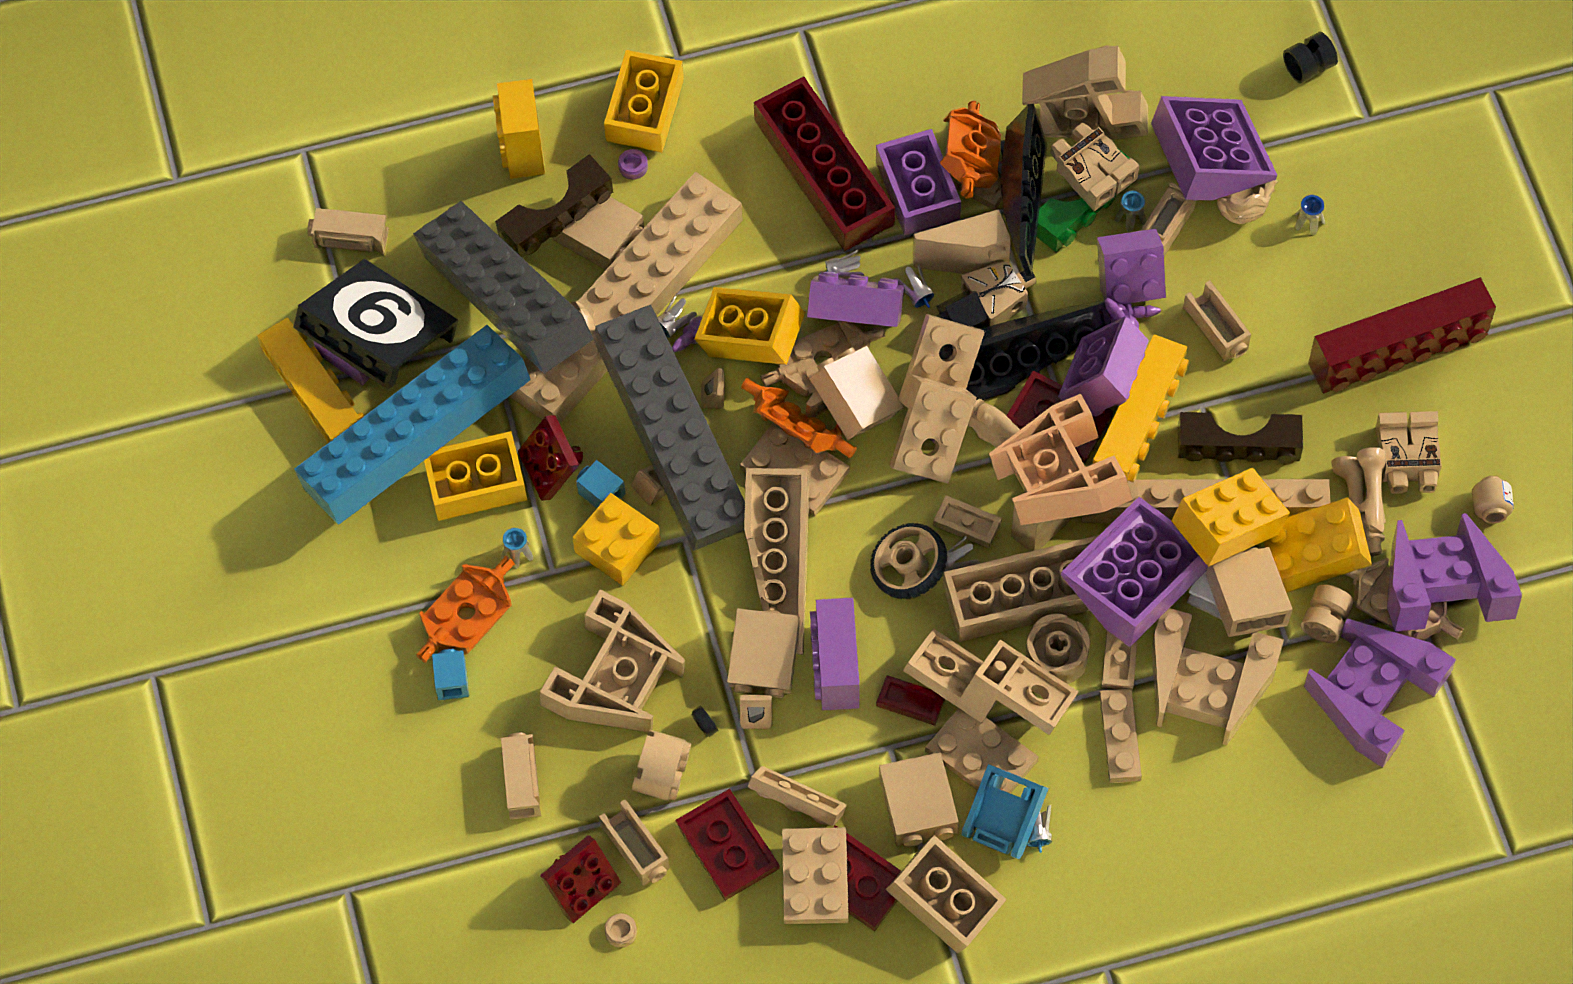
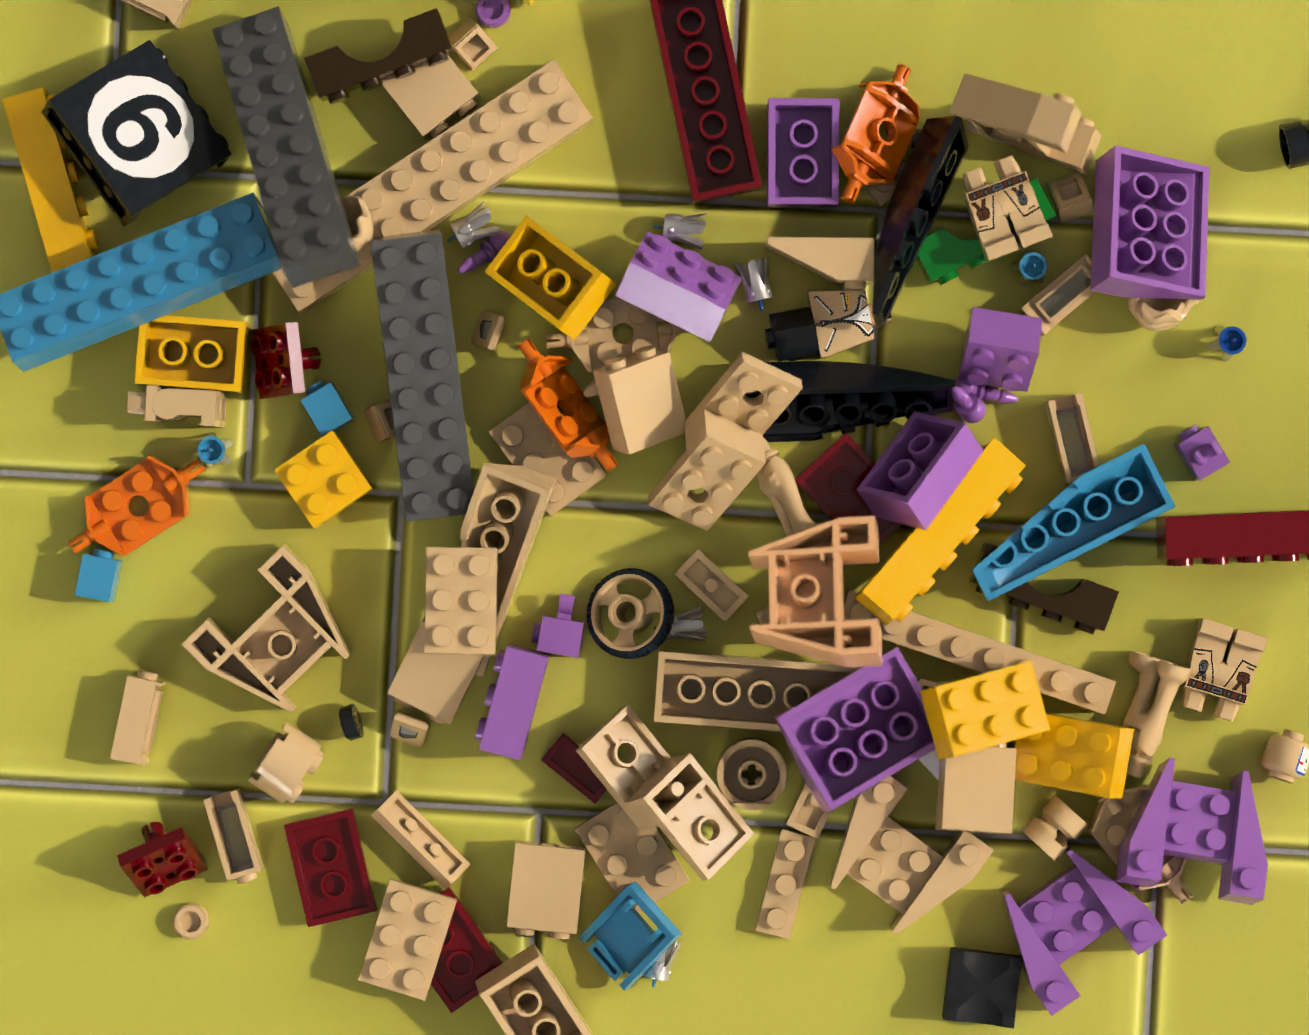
camera: 15 degrees right, 25 degrees up
none -> tan hips [127,385,227,428]
none -> tan plate [424,547,498,655]
none -> tan slope [449,18,498,71]
none -> medium lavender brick [531,594,585,658]
none -> black brick [942,947,1022,1028]
none -> dark azure wedge [972,444,1176,602]
none -> tan slope [1047,172,1093,223]
none -> medium lavender brick [1174,424,1230,481]

